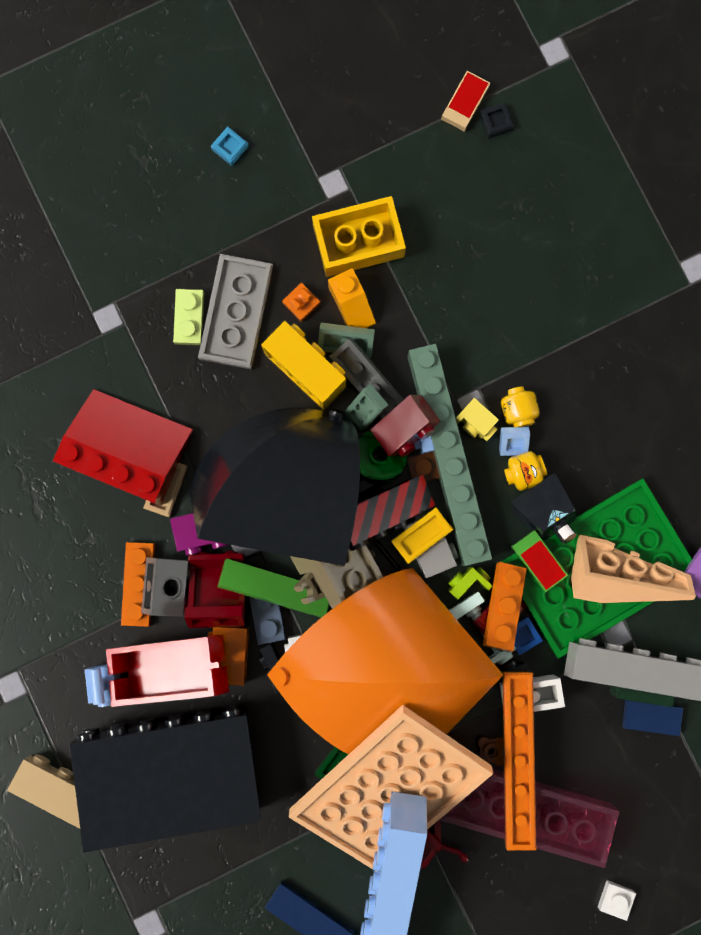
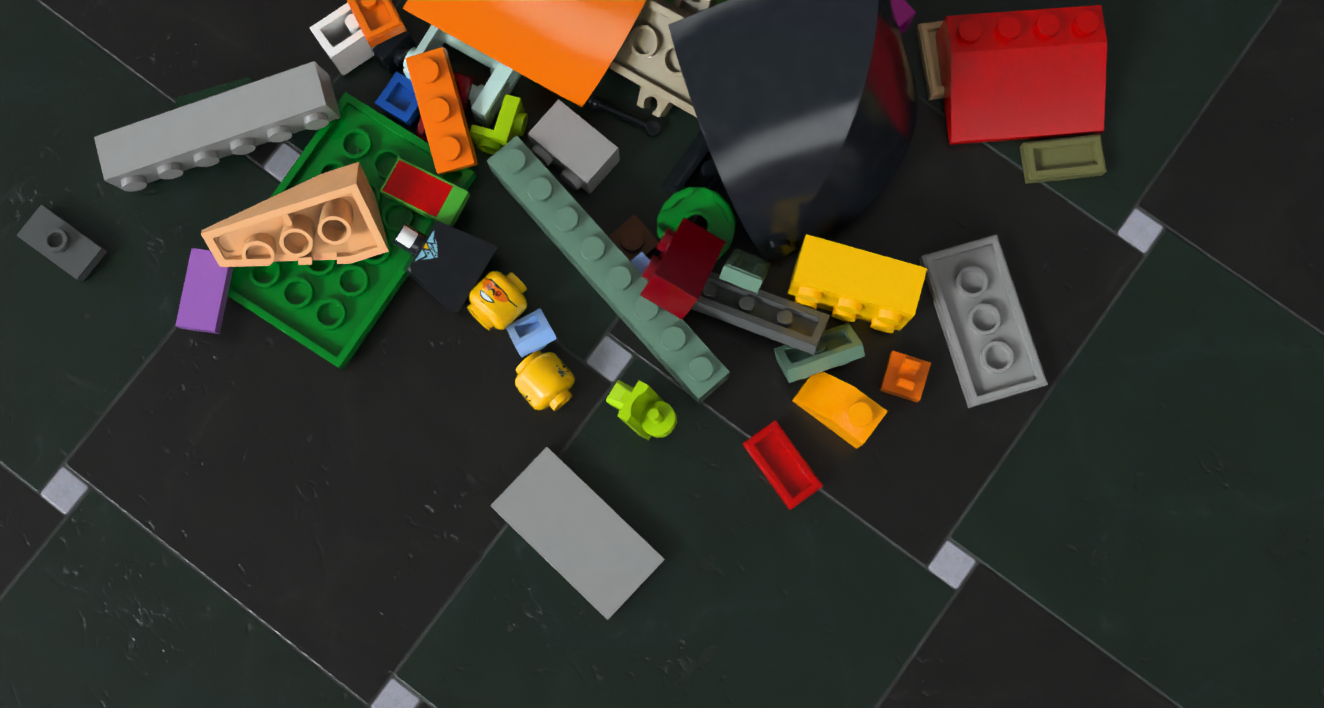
camera: 155 degrees right, 5 degrees down
yellowish green plate [173,289,204,345] -> none
dark azure tile [211,126,249,166] -> none
yellow brick [312,196,406,277] -> none
brick [349,475,435,551] -> none
yellow tile [391,508,453,564] -> none
light yellow brick [455,398,499,441] -> none
dark blue tile [622,699,683,736] -> none
none -> light grey tile [490,447,665,620]
none -> lime hips [606,380,677,441]
none -> red tile [742,420,823,510]
none -> olive tile [1020,134,1107,184]

